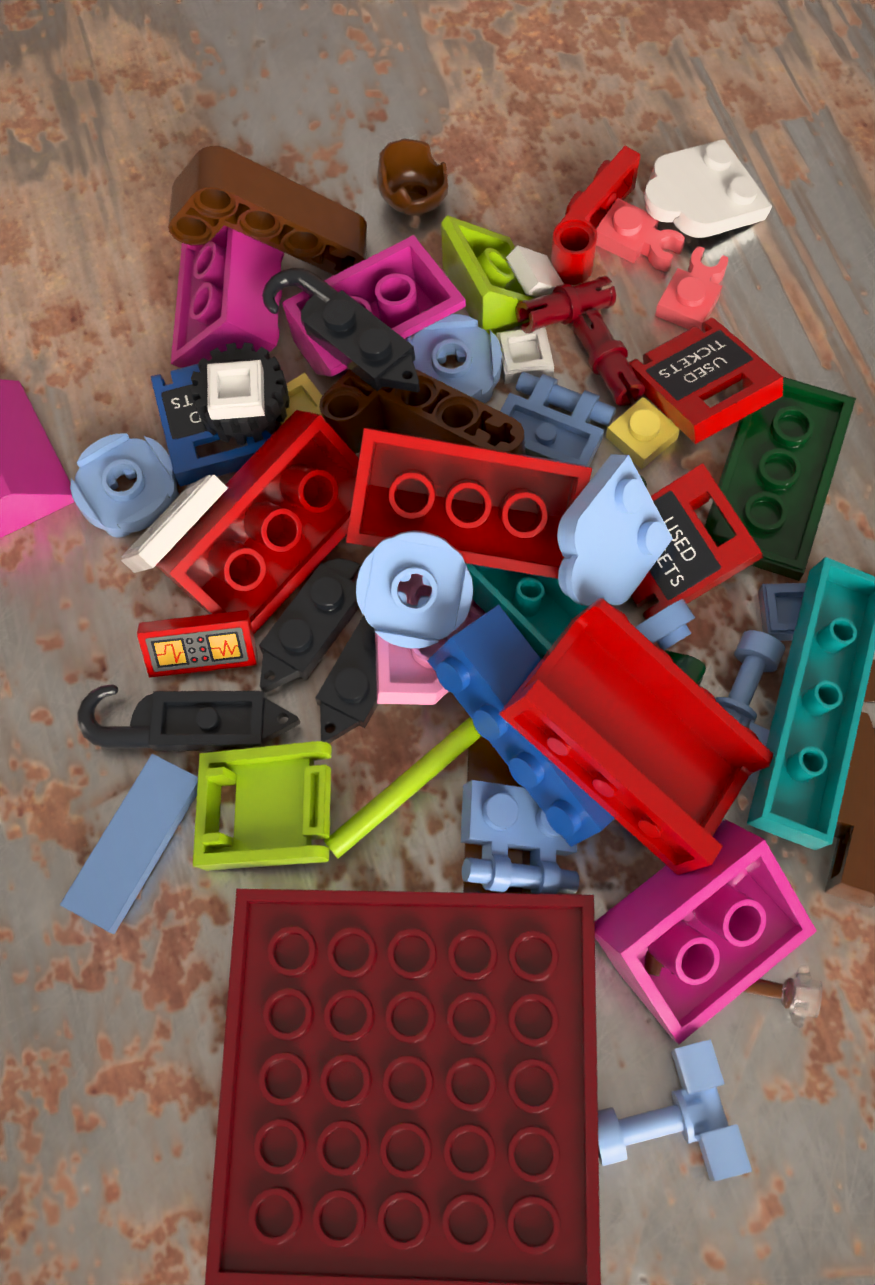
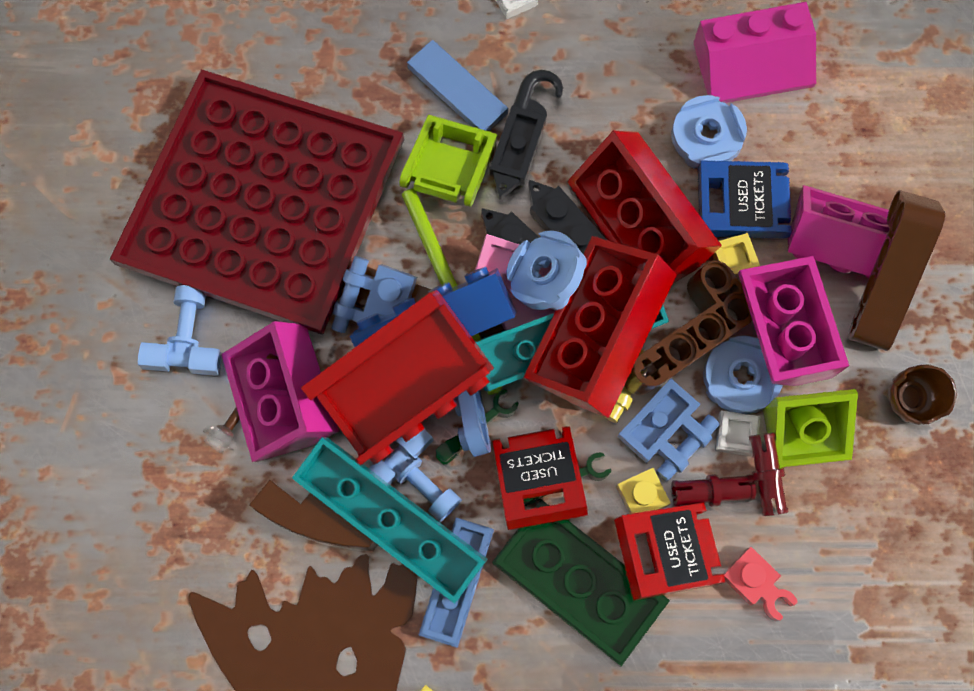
camera: 105 degrees right, 5 degrees up
white tile [121,474,228,573] -> none
tile [137,610,258,678] -> none
black tyre [190,343,290,444] -> none
white tile [207,360,265,420] -> none
black plate [262,268,420,392] -> none
white tile [506,245,563,298] -> none
red plate [551,145,641,285] -> none
light blue plate [557,454,673,606] -> none
coral plate [596,198,685,272] -> none
white plate [644,139,772,238] -> none

